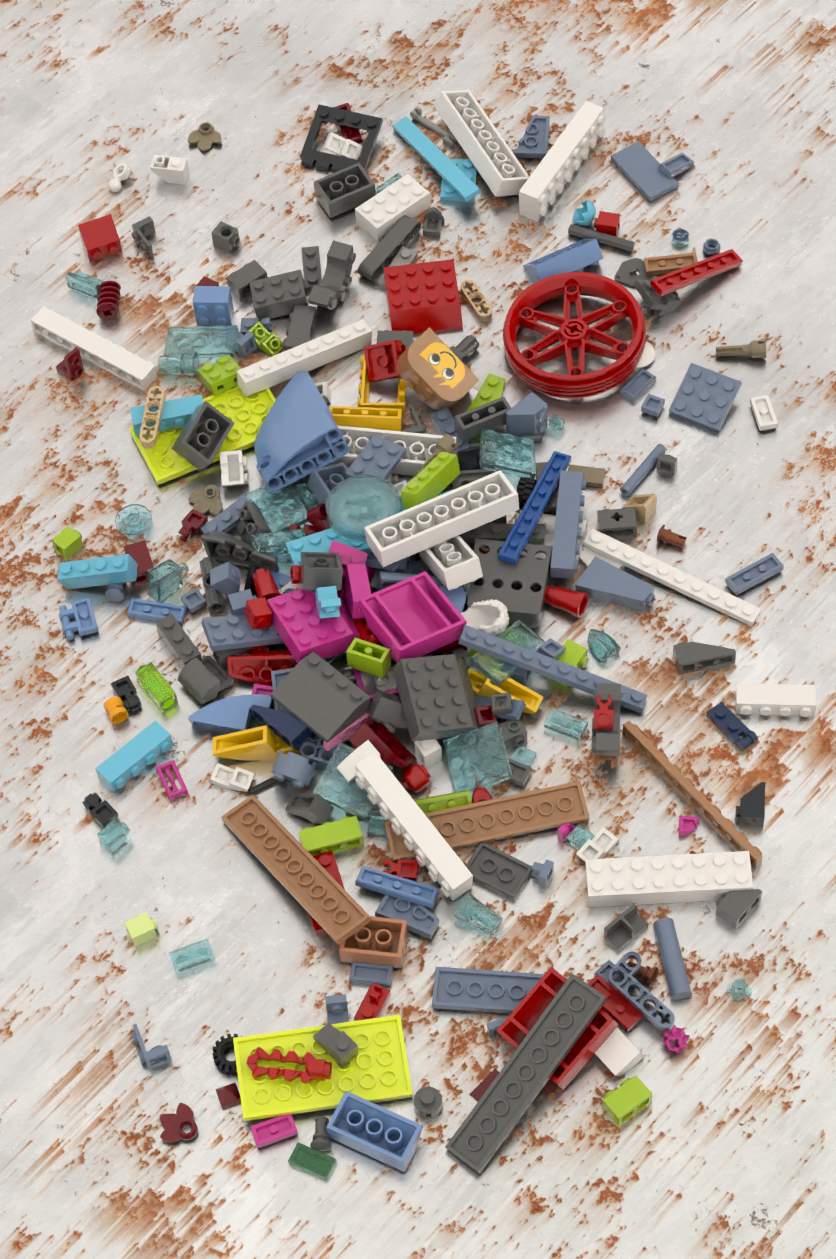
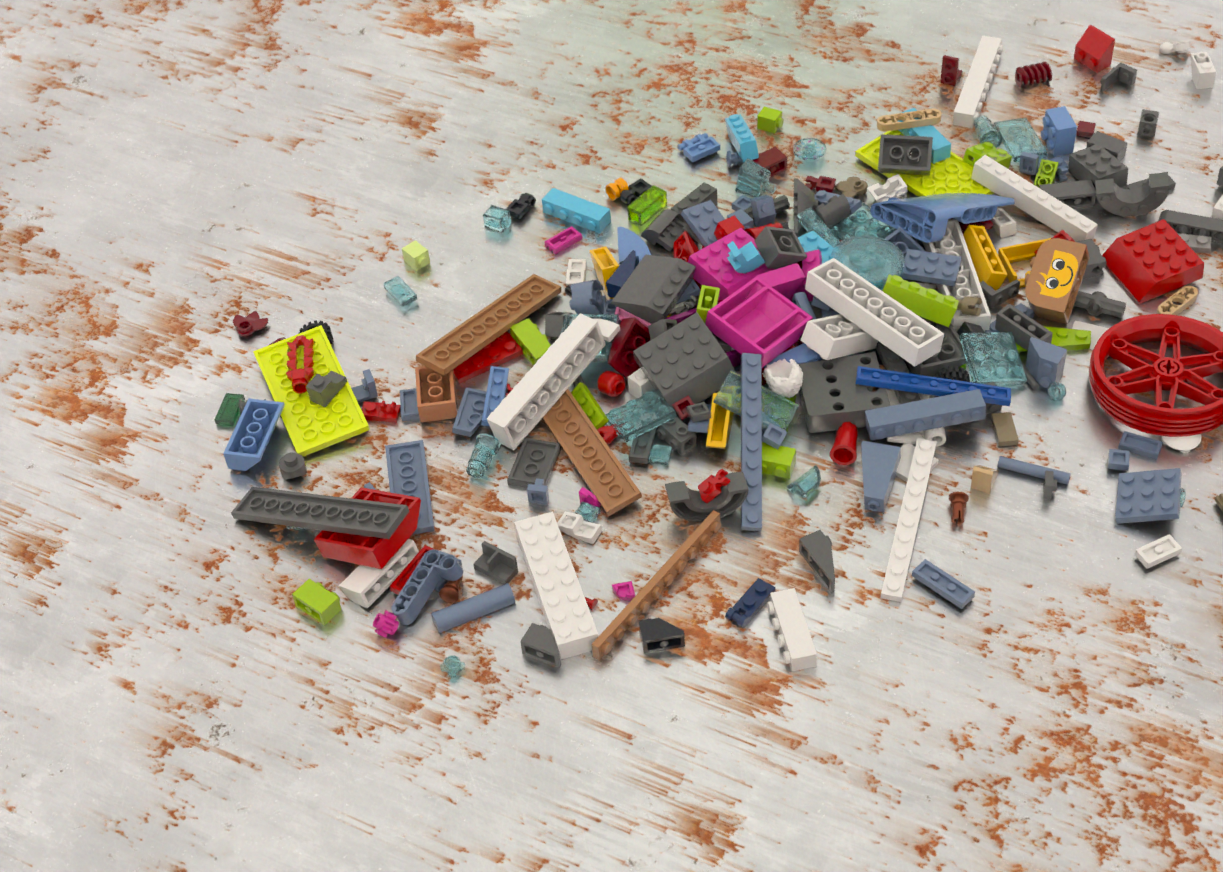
camera: 75 degrees right, 10 degrees down
clear light blue panel [65,271,104,299] -> none
medium blue tile [127,598,187,626] -> none
sand blue bracket [131,1024,172,1069] -> none
dark pink plate [250,1114,298,1149] -> none
clear light blue plate [544,708,588,741] -> none
dark grey brick [597,507,637,539] -> none

